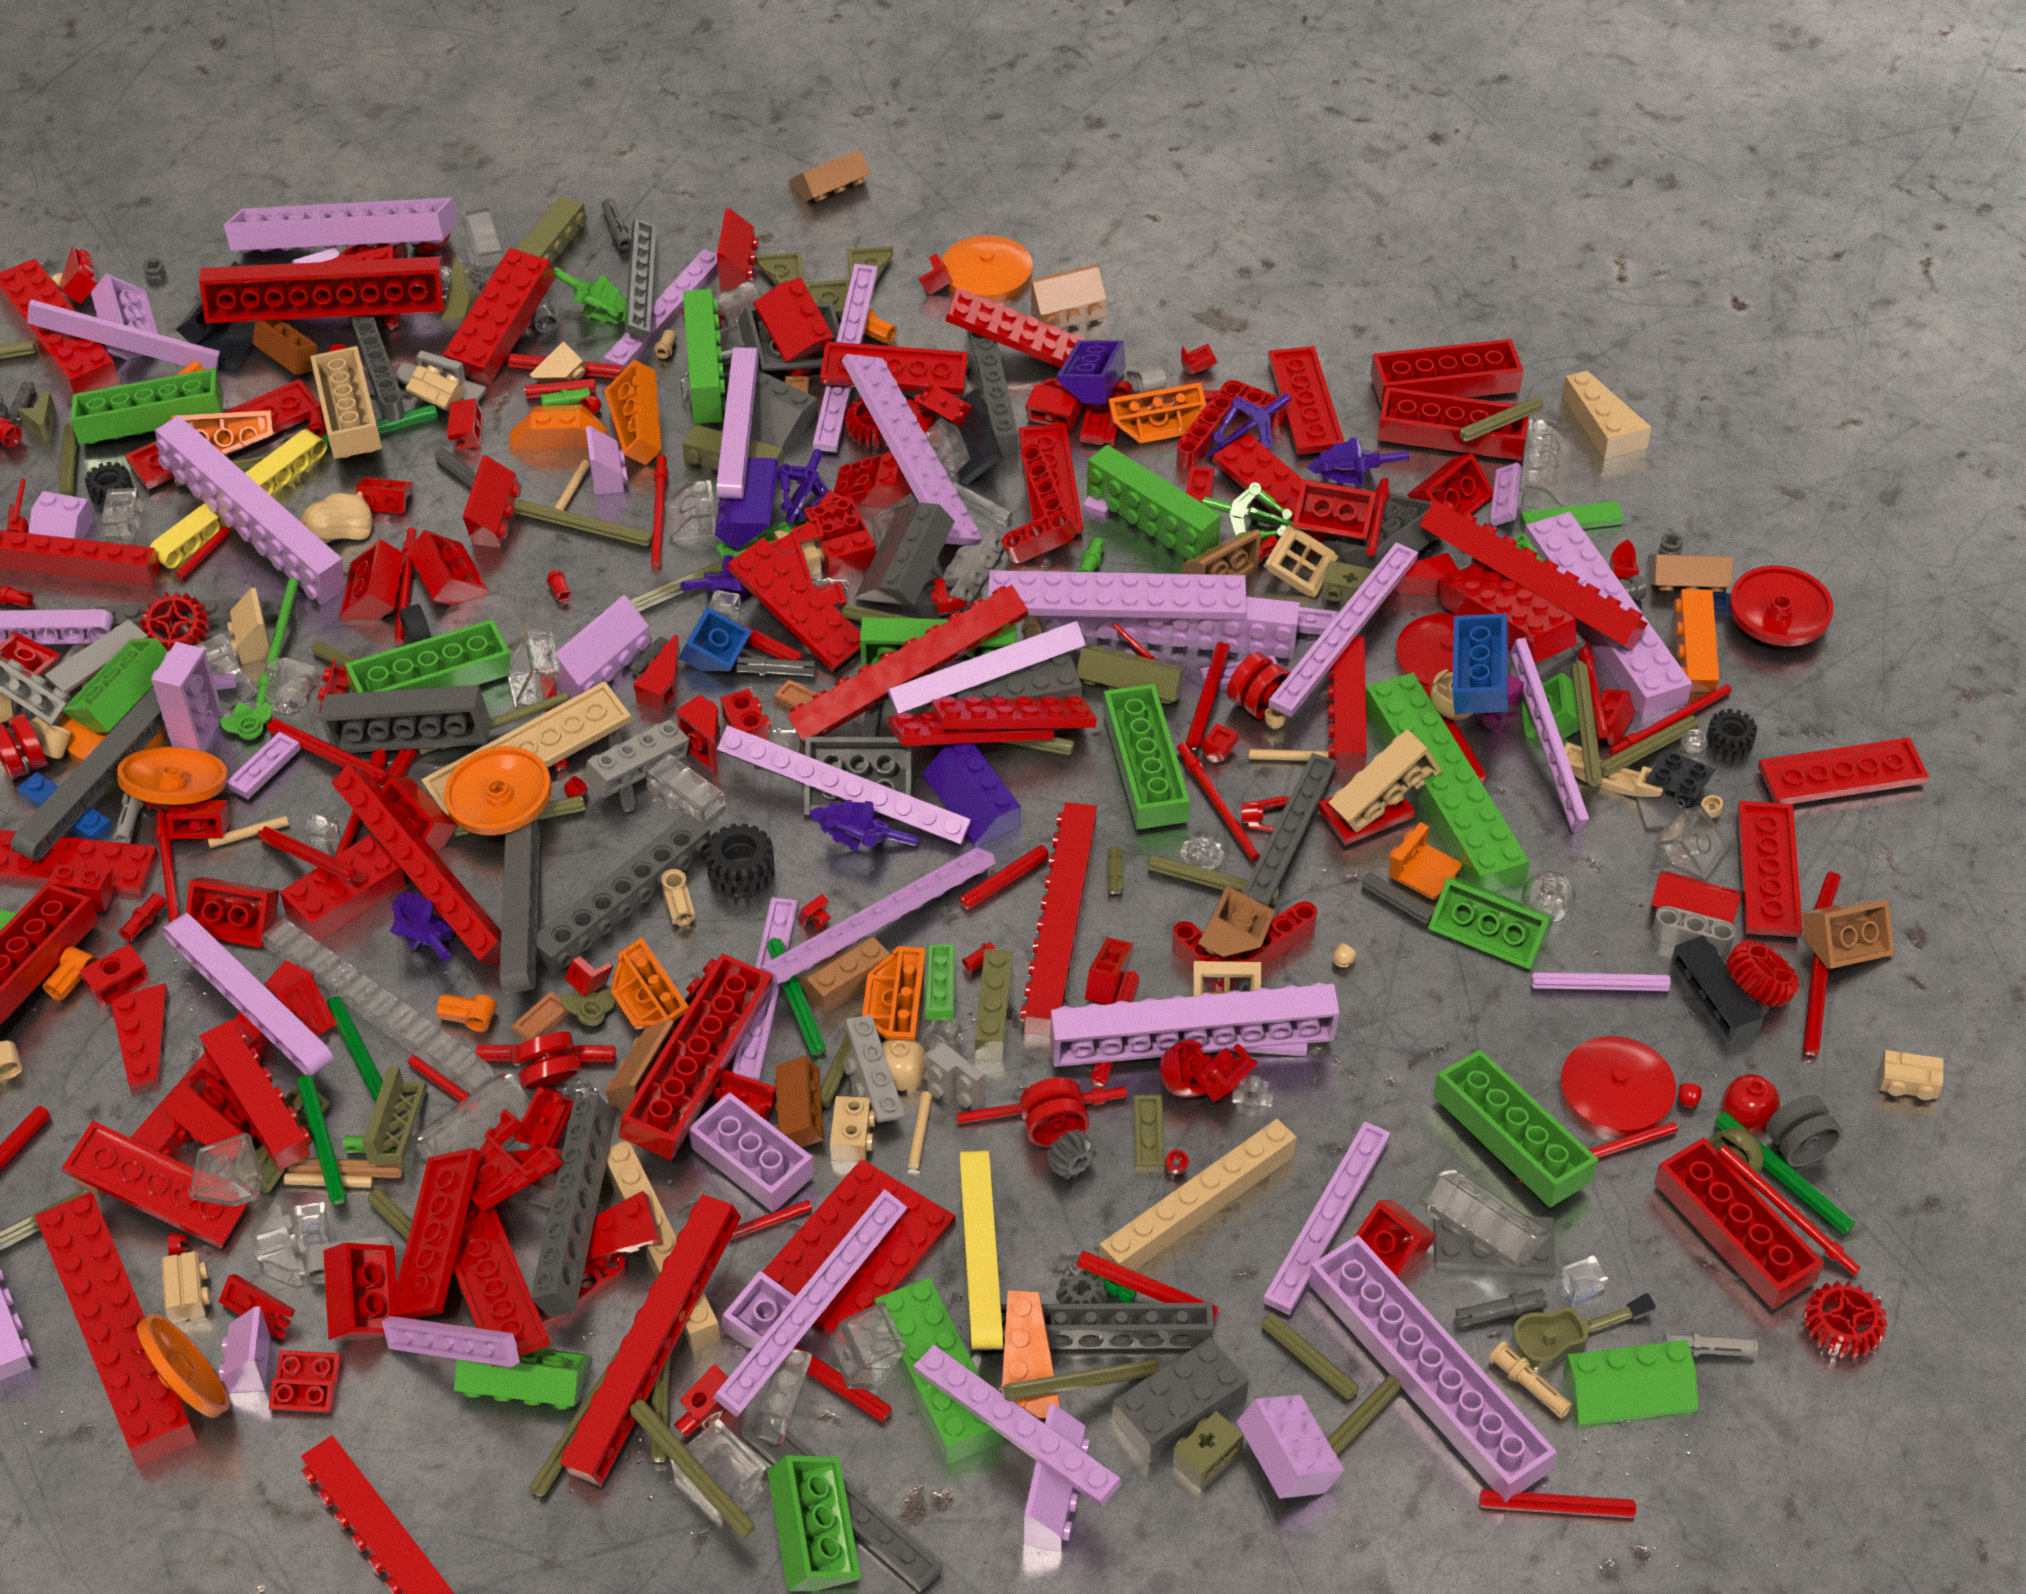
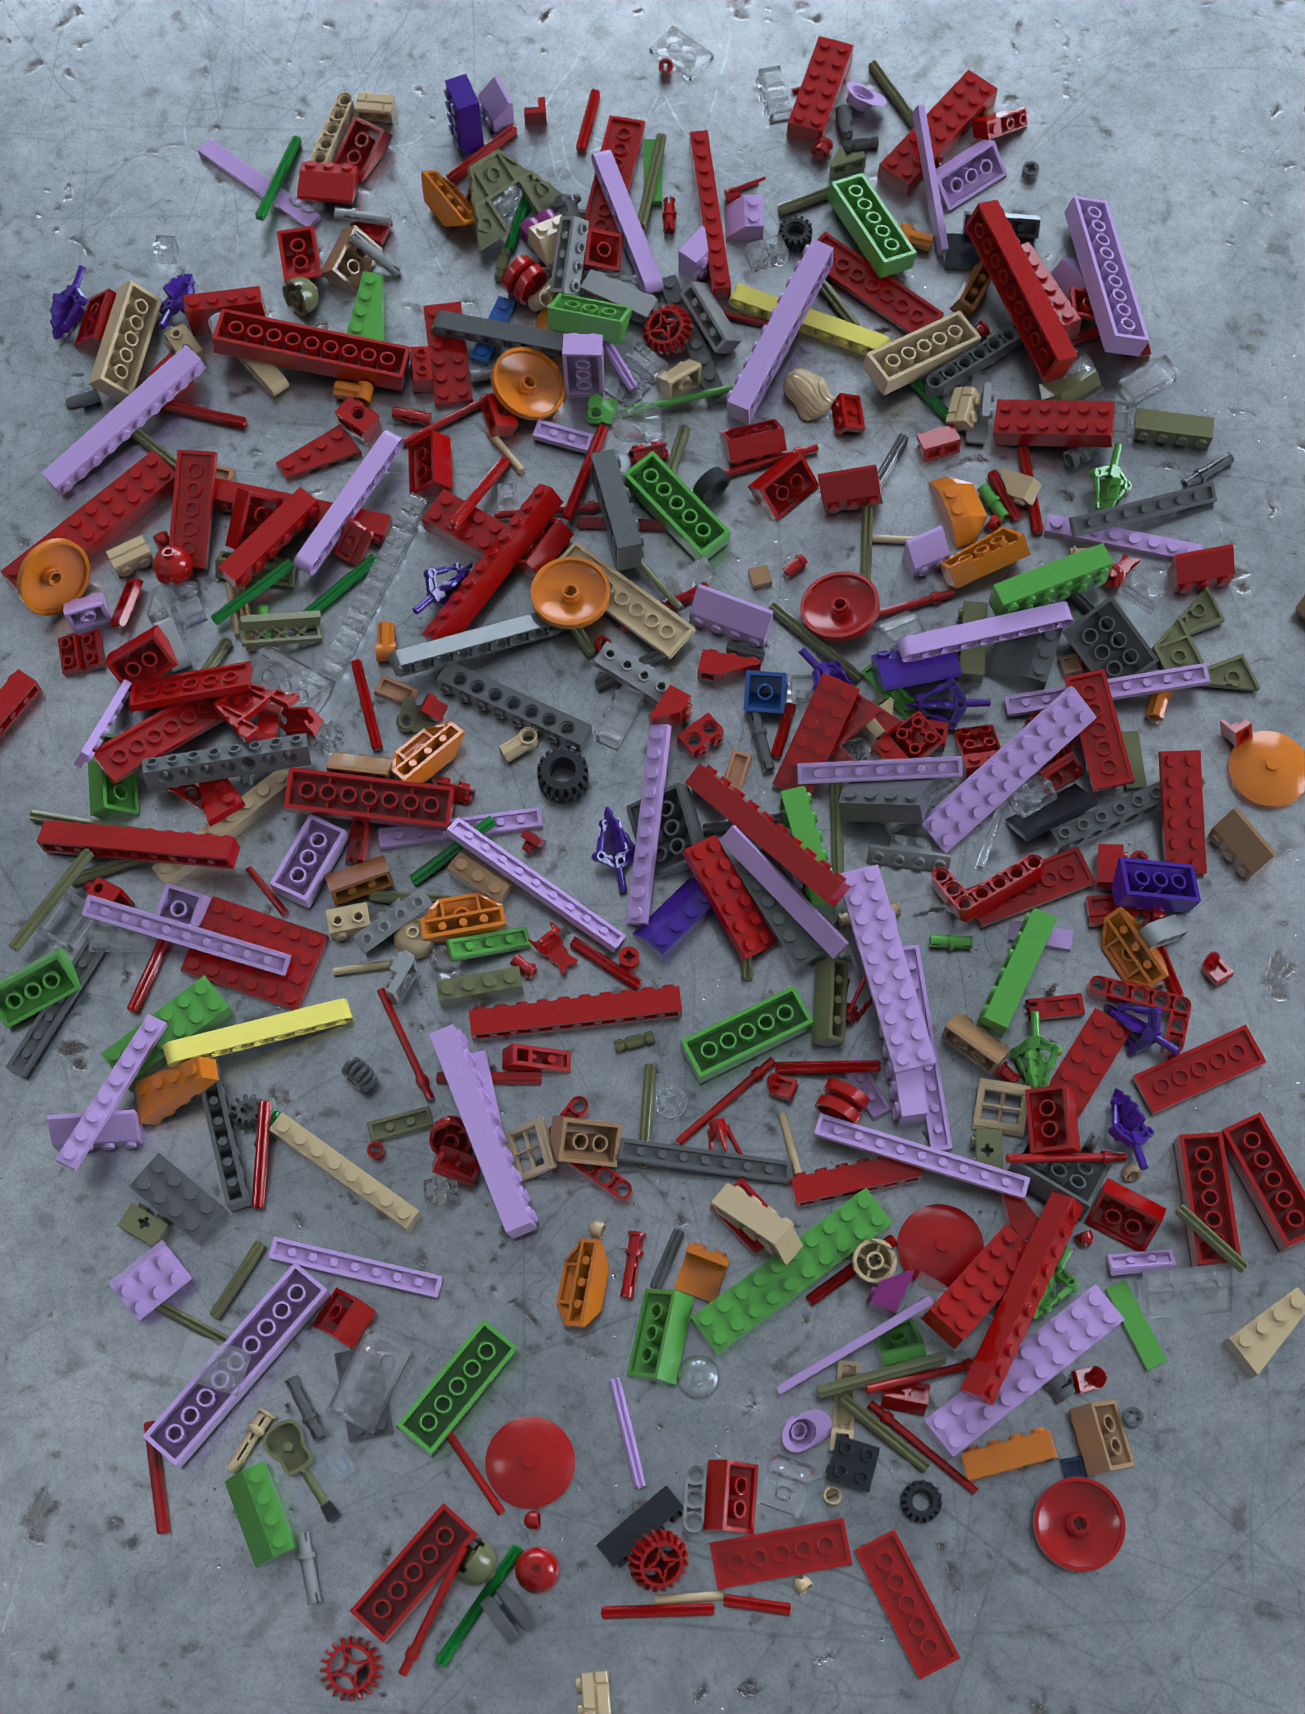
camera: 75 degrees right, 20 degrees up
orange wedge [168,410,273,454] -> none
clear slope [189,1132,263,1207] -> none
red bar [407,1055,477,1108] -> none
red wheel [510,1031,582,1090] -> none
red slope [753,277,834,363] -> none
clear slope [827,1302,906,1390] -> none
red hinge [914,383,972,428] -> none
red plate [930,578,968,617] -> none
red plate [931,695,1097,729] -> none
olive axle [1003,1359,1159,1401] -> none
red wheel [1019,1077,1089,1148] -> none
blue brick [1452,613,1509,714] -> none
medium nougat slope [1802,899,1895,969] -> none
none -> red cylinder [152,545,193,585]
none -> clear plate [172,1332,252,1396]
none -> red hair [528,921,578,974]
none -> orange wedge [556,1238,609,1327]
none -> red wheel [619,946,640,971]
none -> red pin [620,1231,647,1299]
none -> tan bar [654,1591,723,1604]
none -> lavender slope [678,226,709,282]
none -> light grey brick [680,281,741,354]
none -> medium nougat tile [748,564,772,589]
none -> lavender piece [781,1409,832,1453]
none -> tan hinge [793,1575,813,1596]
none -> lavender tile [797,756,963,784]
none -> red dish [800,571,880,642]
none -> tan hinge [1122,1163,1141,1182]

